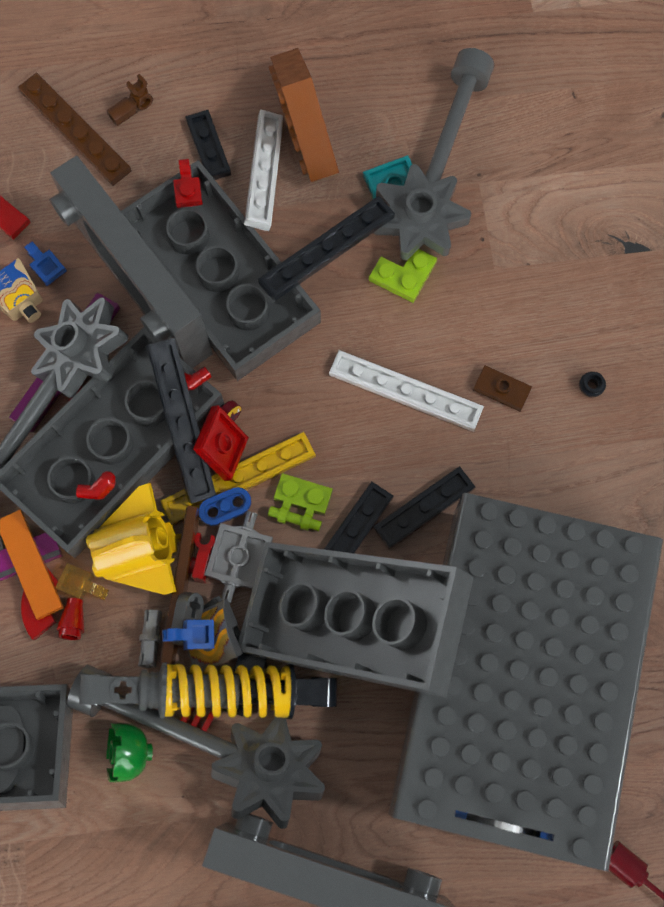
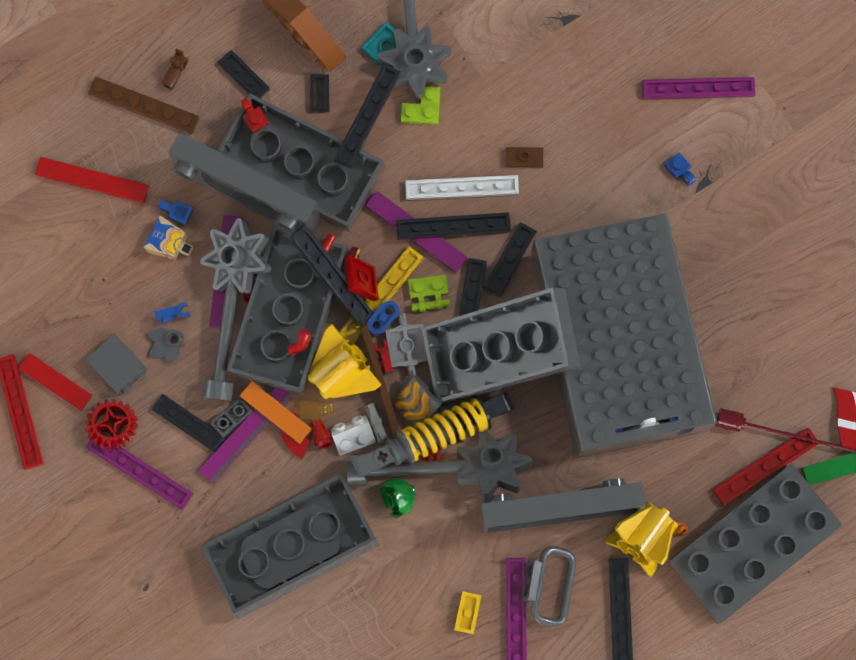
camera: 25 degrees left, 5 degrees up
blue plate [162,620,214,650] -> none
dark grey beam [171,592,204,646] -> none
white tile [244,109,284,231] -> none
black plate [579,372,606,397] -> none
none -> black tile [310,74,330,112]
none -> white bracket [330,416,376,456]
none -> magenta tile [366,191,468,273]
none -> black tile [396,212,511,240]

